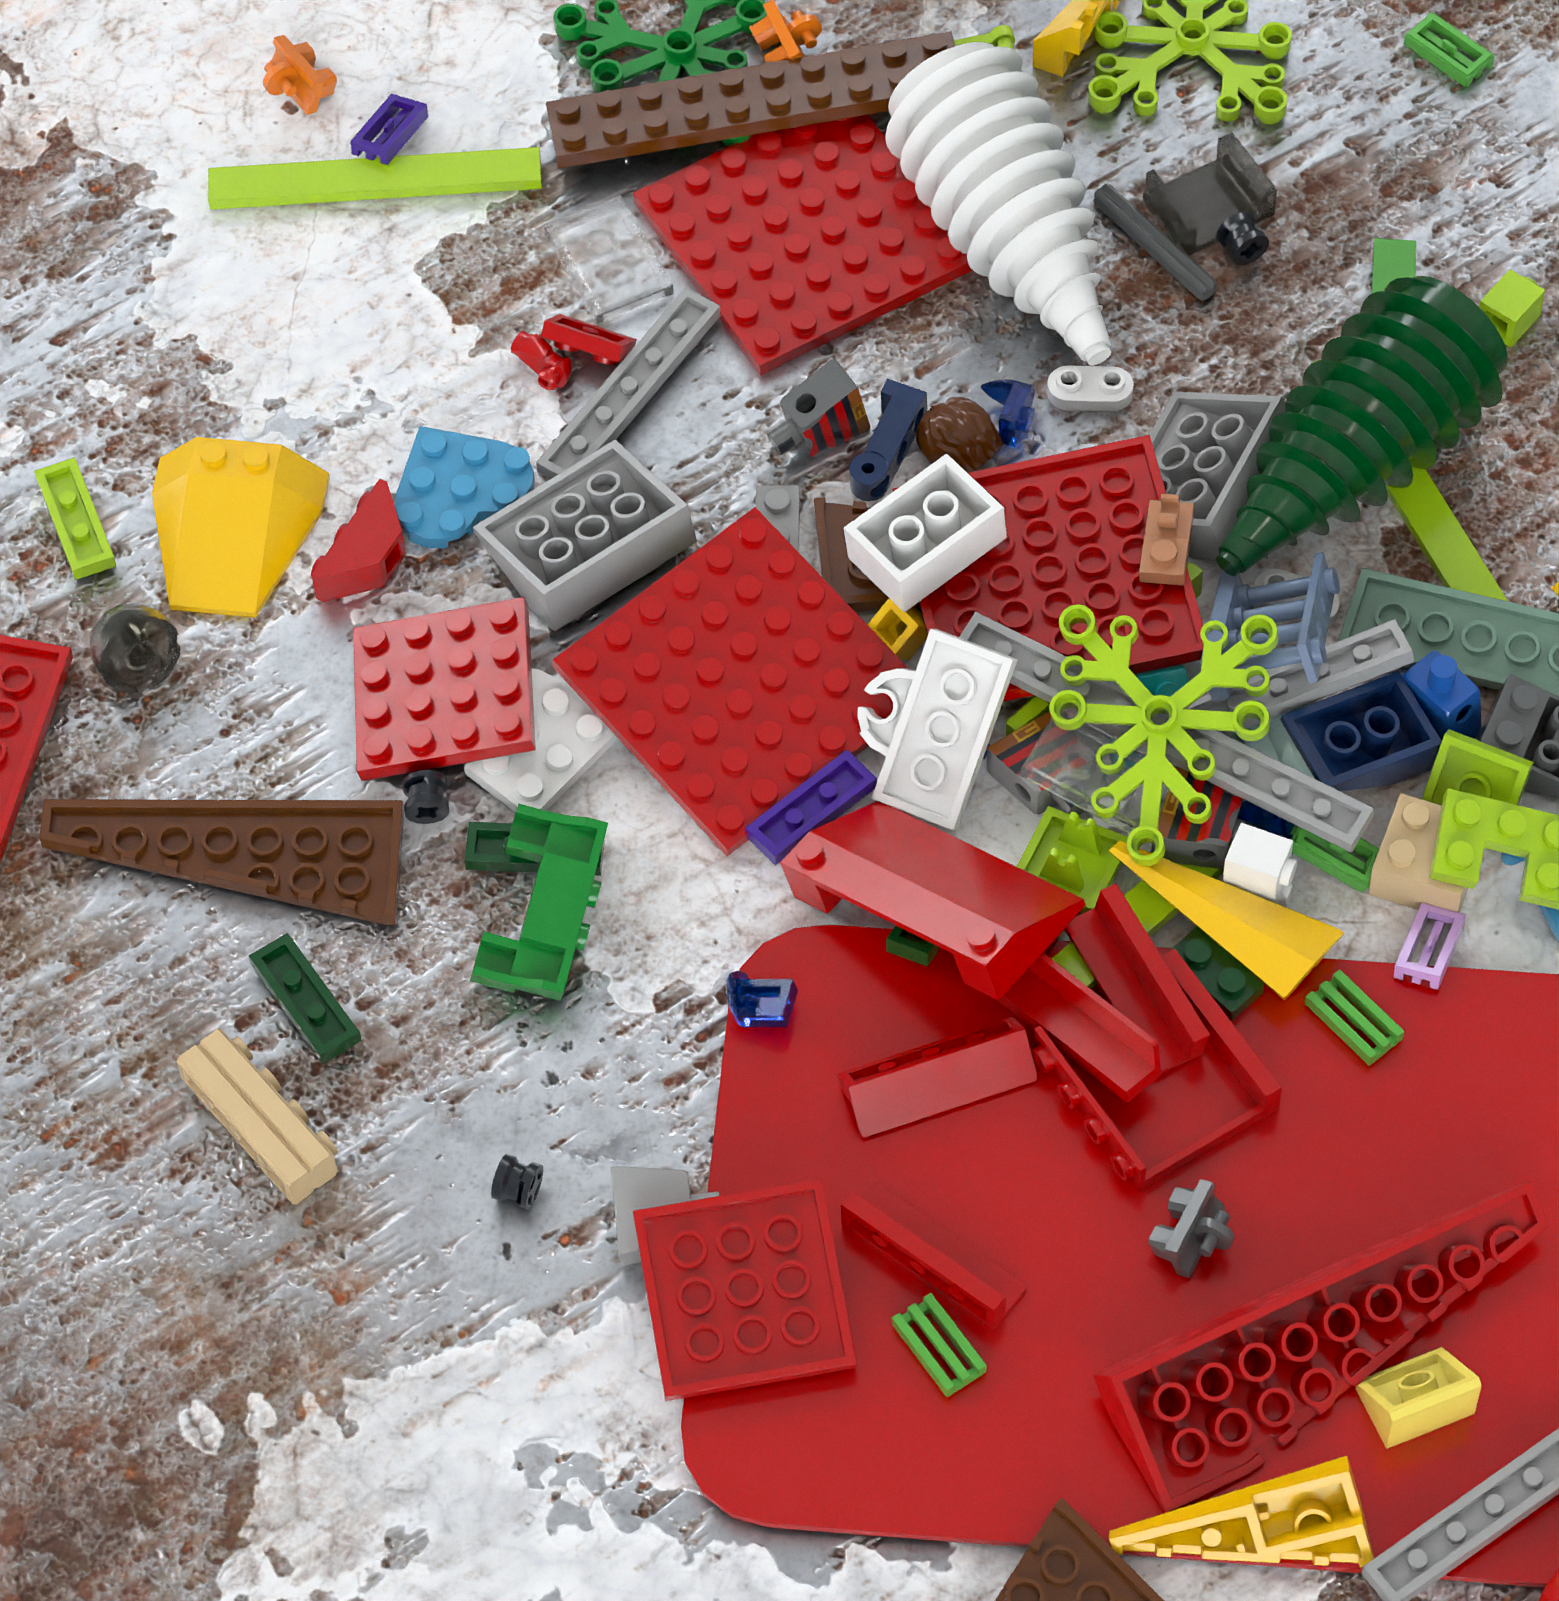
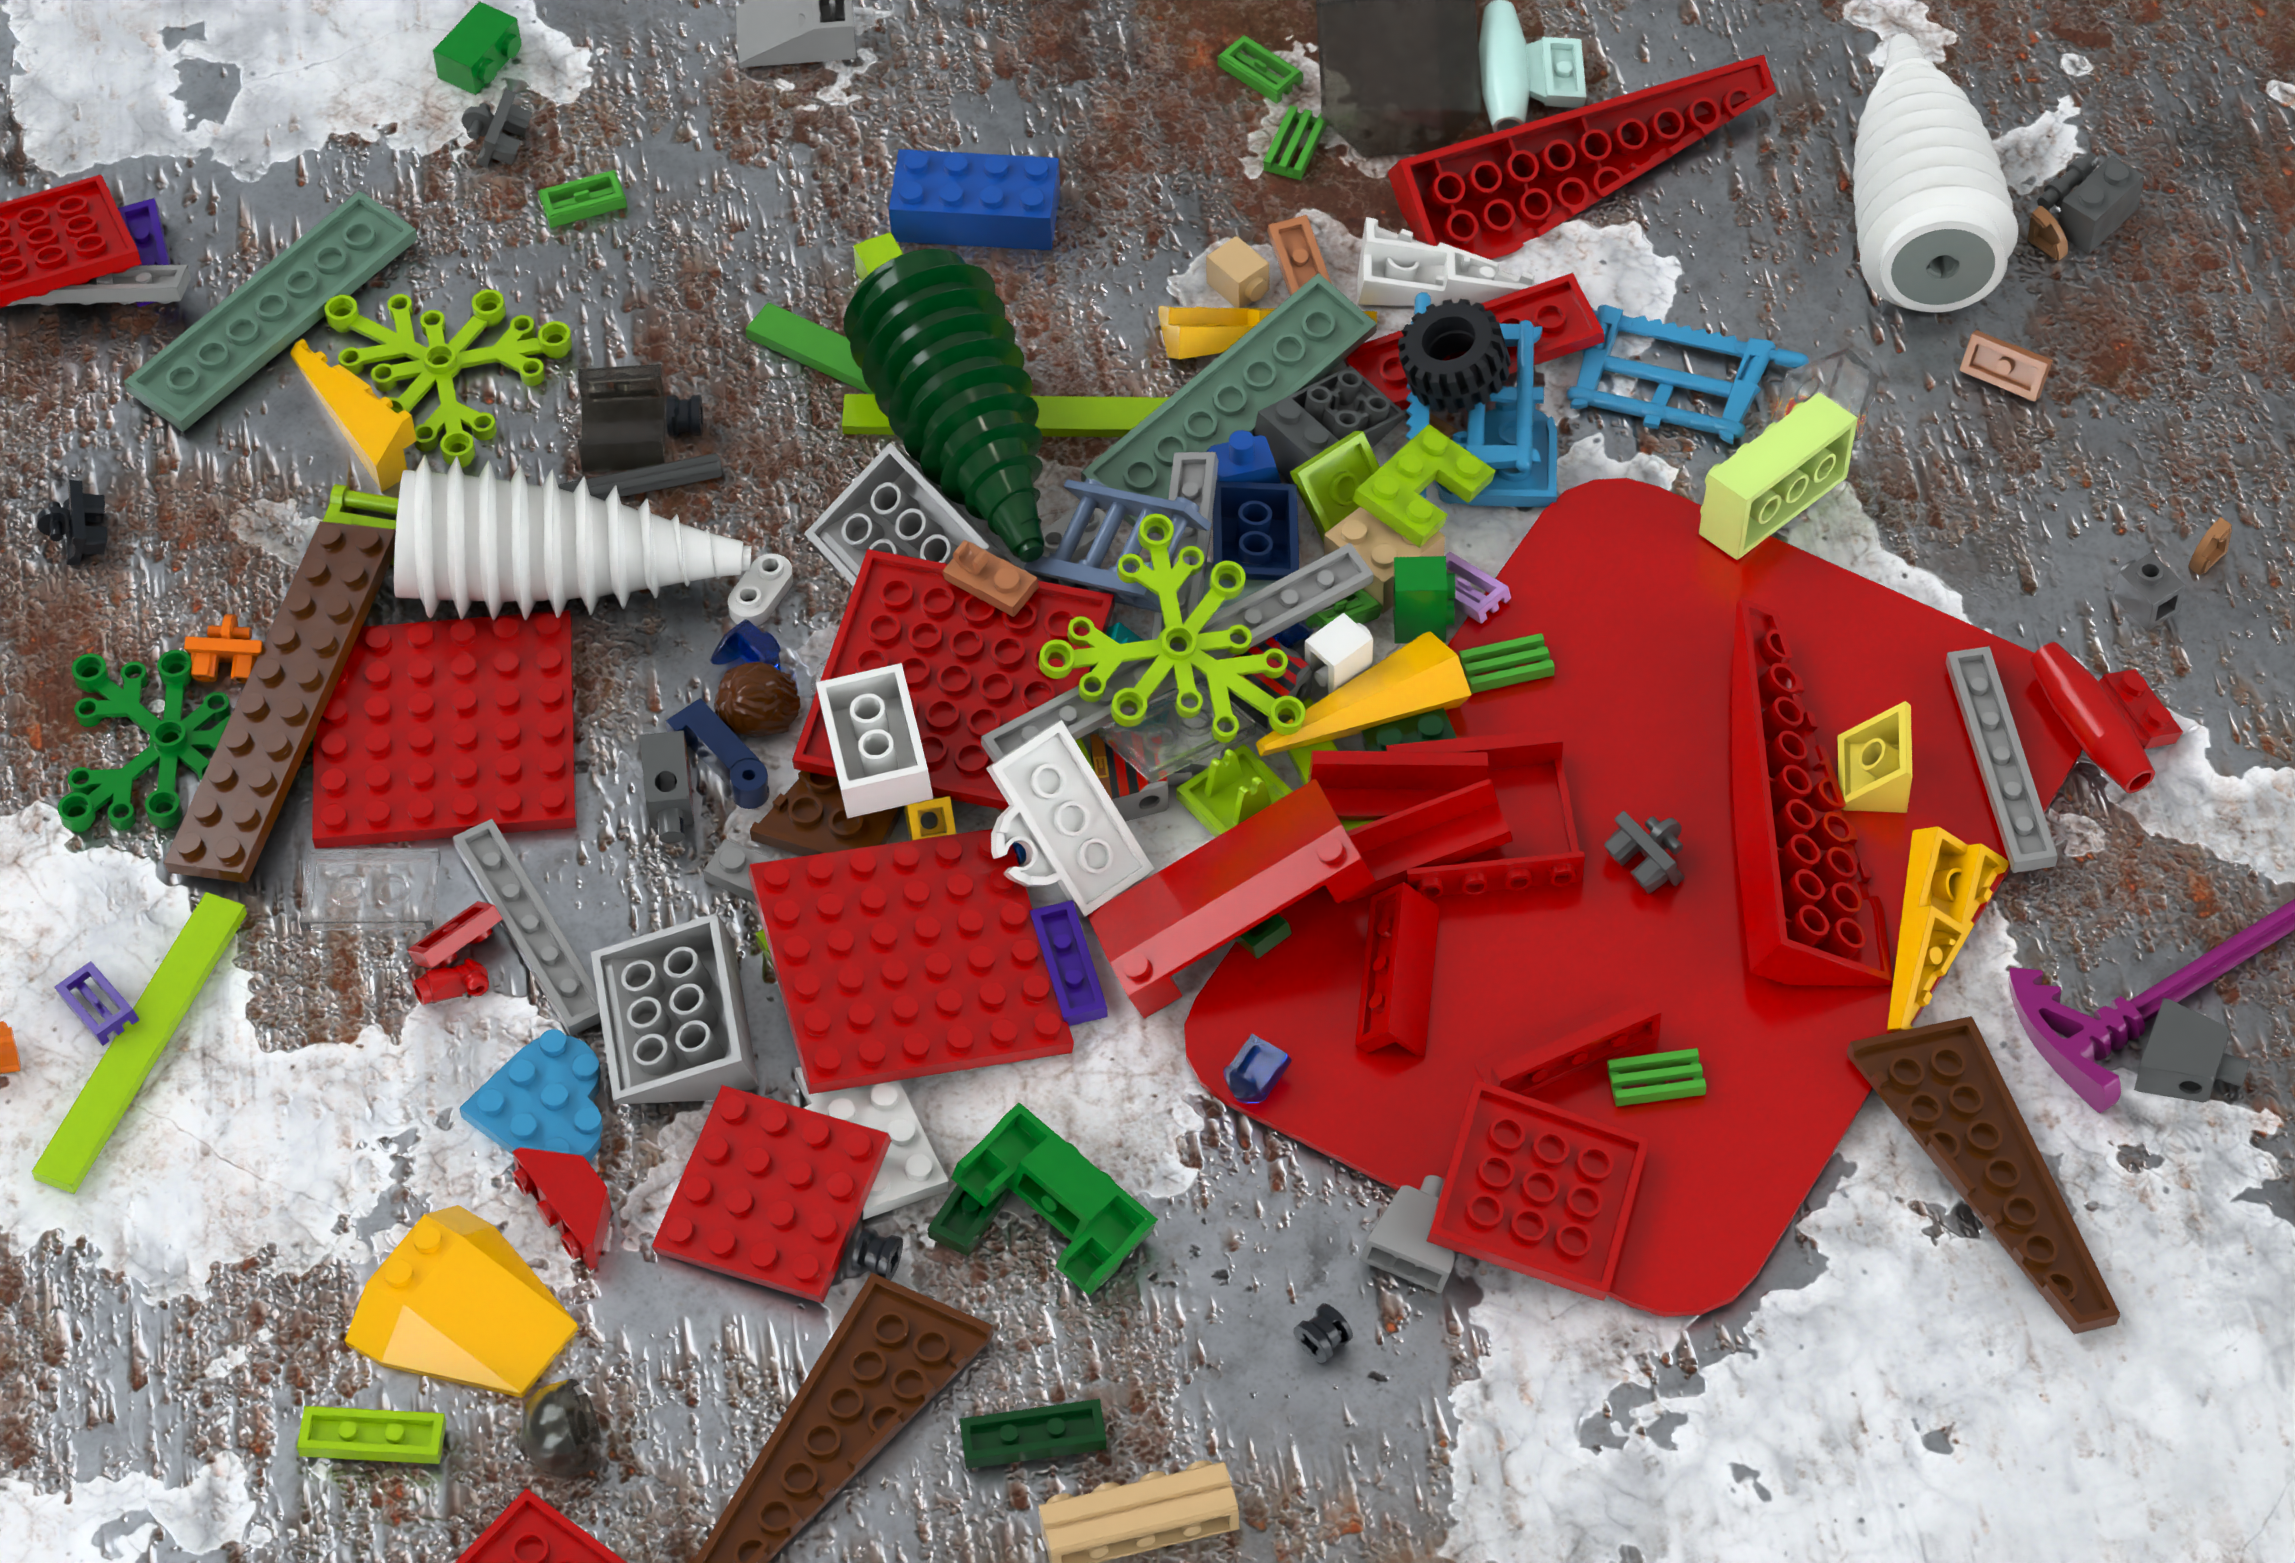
camera: 65 degrees left, 5 degrees down
none -> green brick [1393,556,1456,644]

